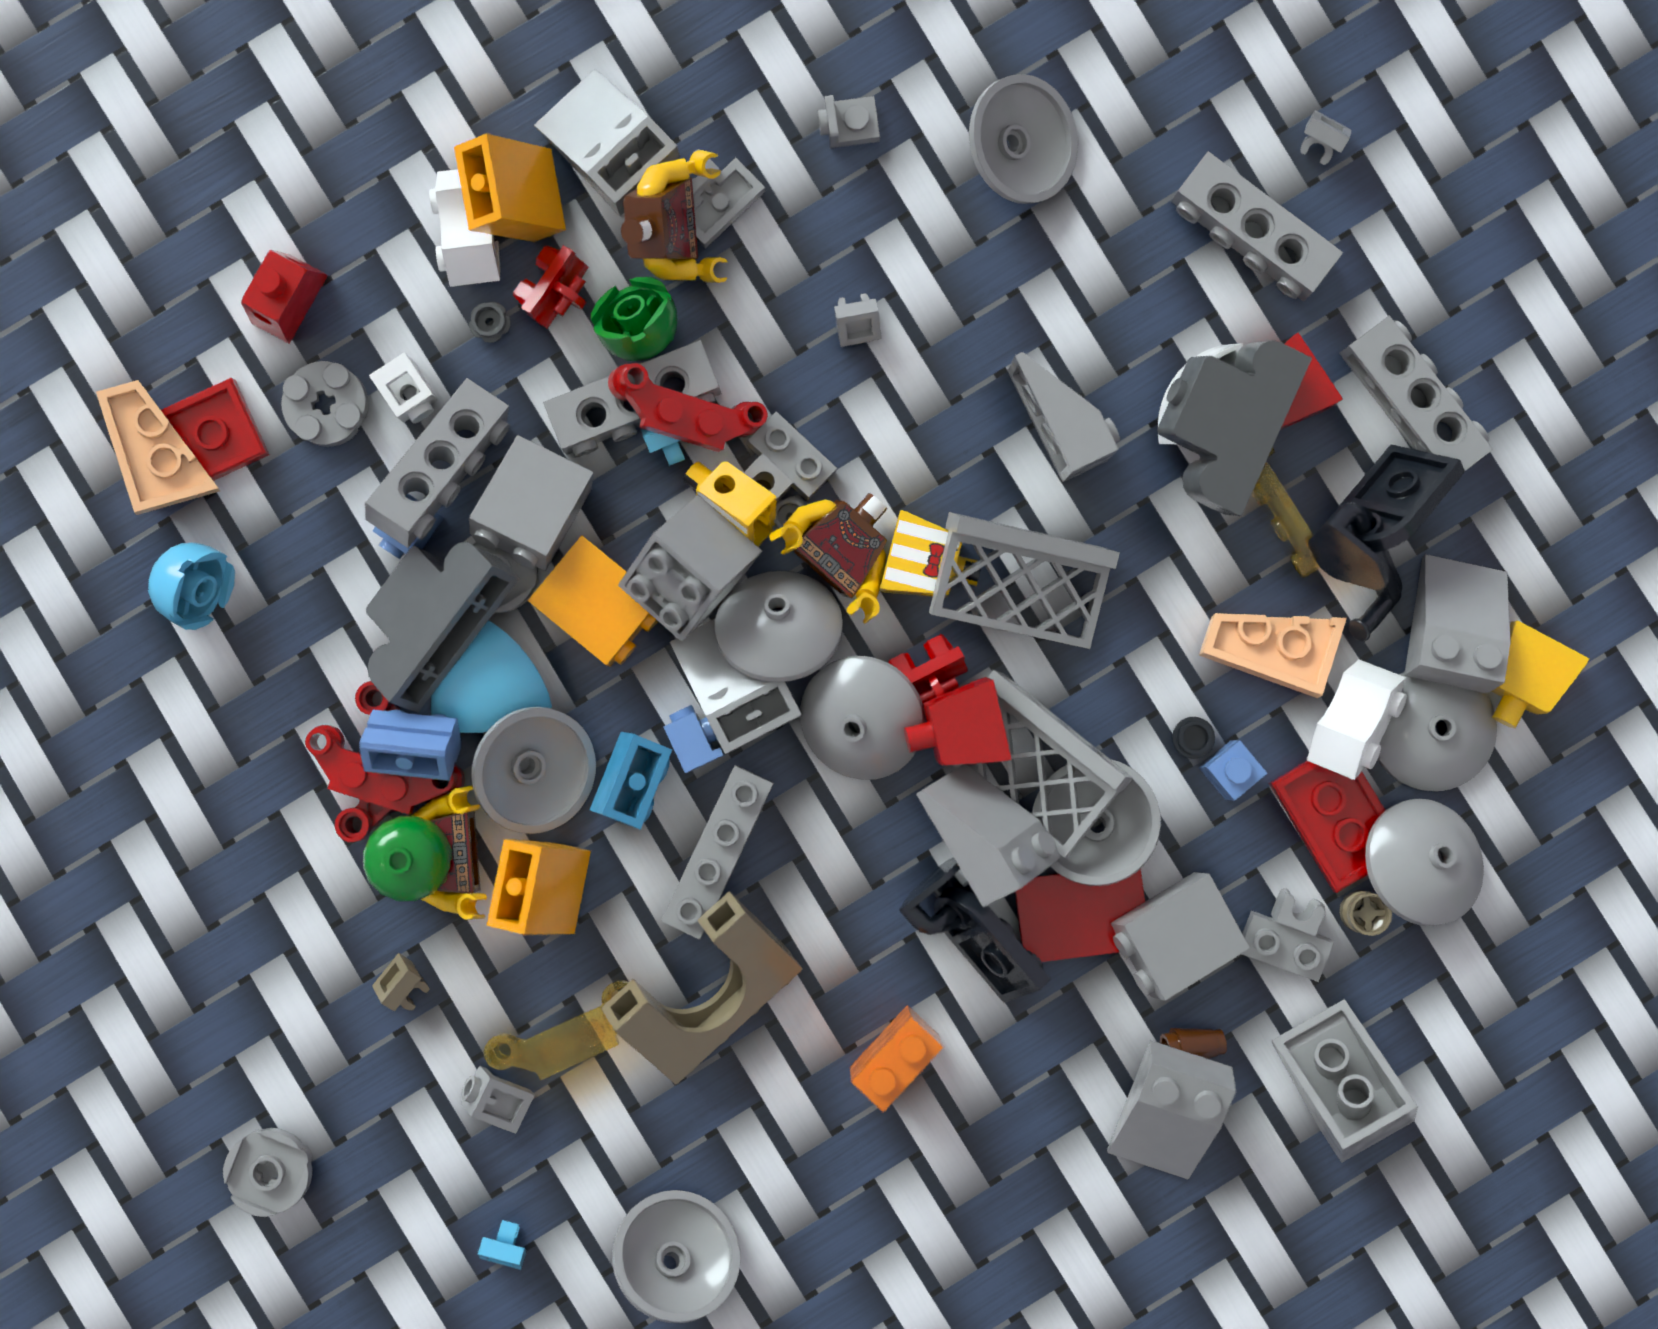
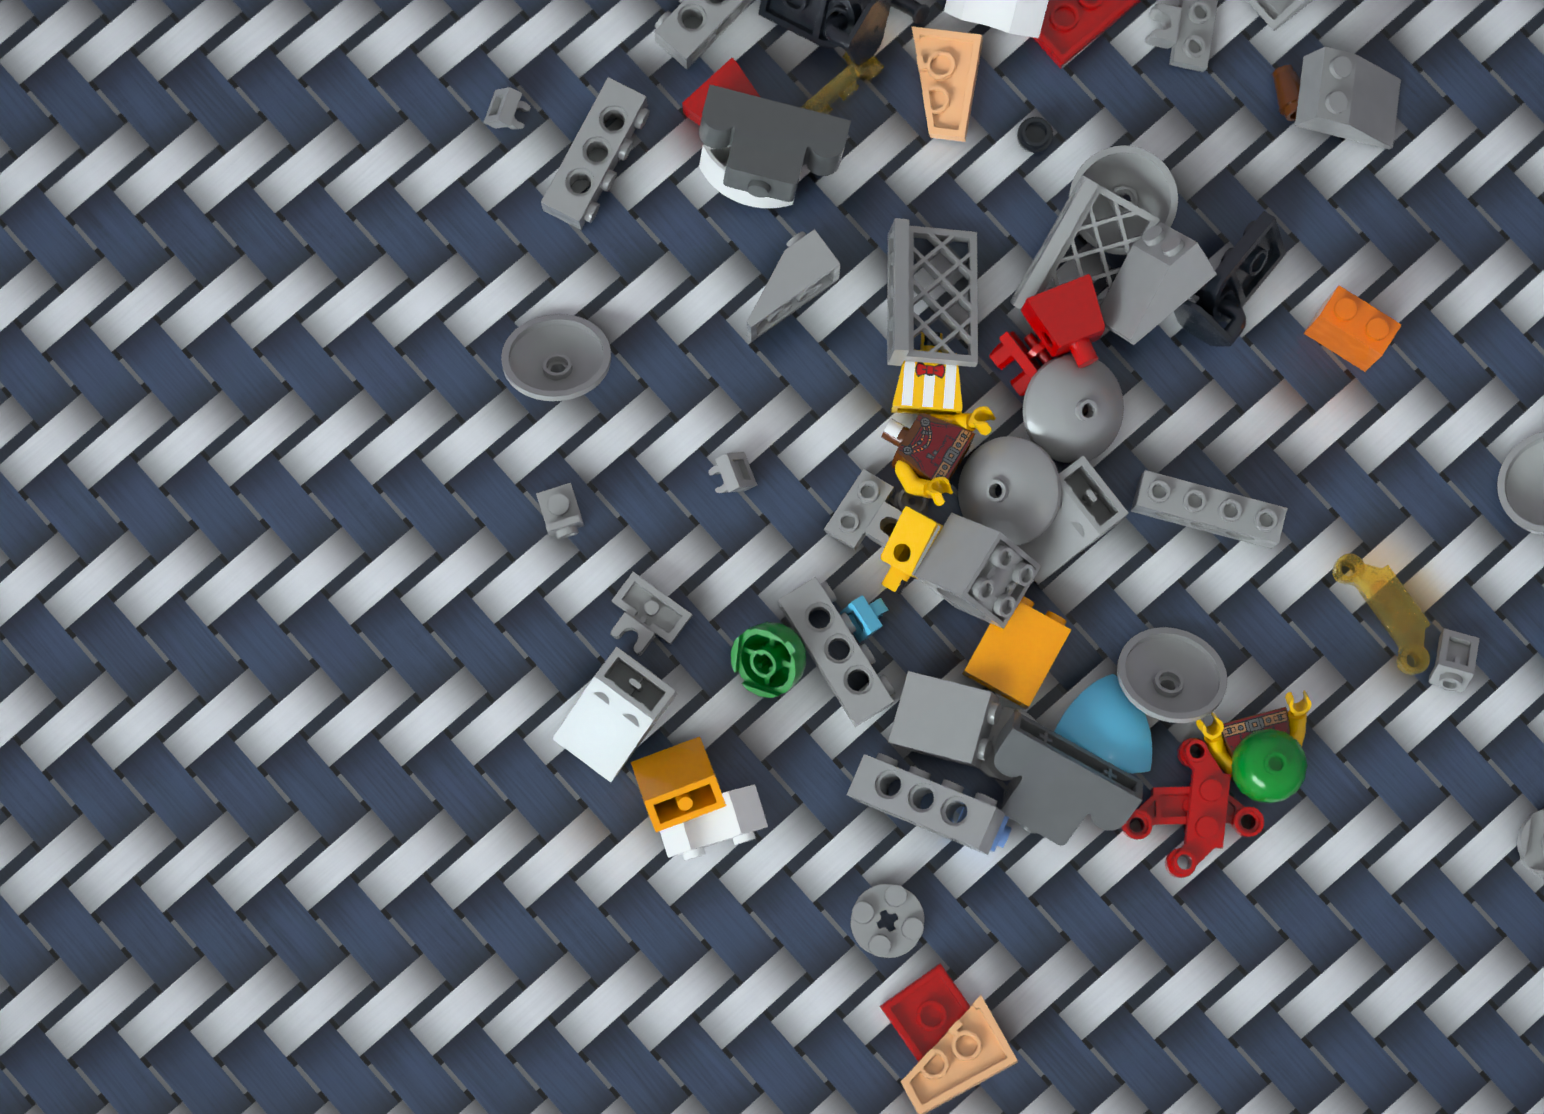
camera: 100 degrees left, 5 degrees down
medium azure cylinder [148,543,235,630] -> none
red torso [241,250,328,344] -> none
medium blue brick [359,709,461,781] -> none
white brick [369,352,438,423] -> none
dark tan tile [372,953,430,1012] -> none
dark grey plate [469,302,511,343] -> none
light orange brick [487,839,591,935] -> none
red hips [513,245,589,329] -> none
dark azure brick [590,732,672,830] -> none
dark tan arch [601,891,803,1085] -> none
red plate [608,363,768,452] -> none
torso [621,150,728,283] -> none
medium blue brick [664,705,725,773] -> none
red tile [1015,869,1145,962] -> none
light grey brick [1111,872,1250,1001] -> none
medium blue brick [1198,740,1267,801] -> none

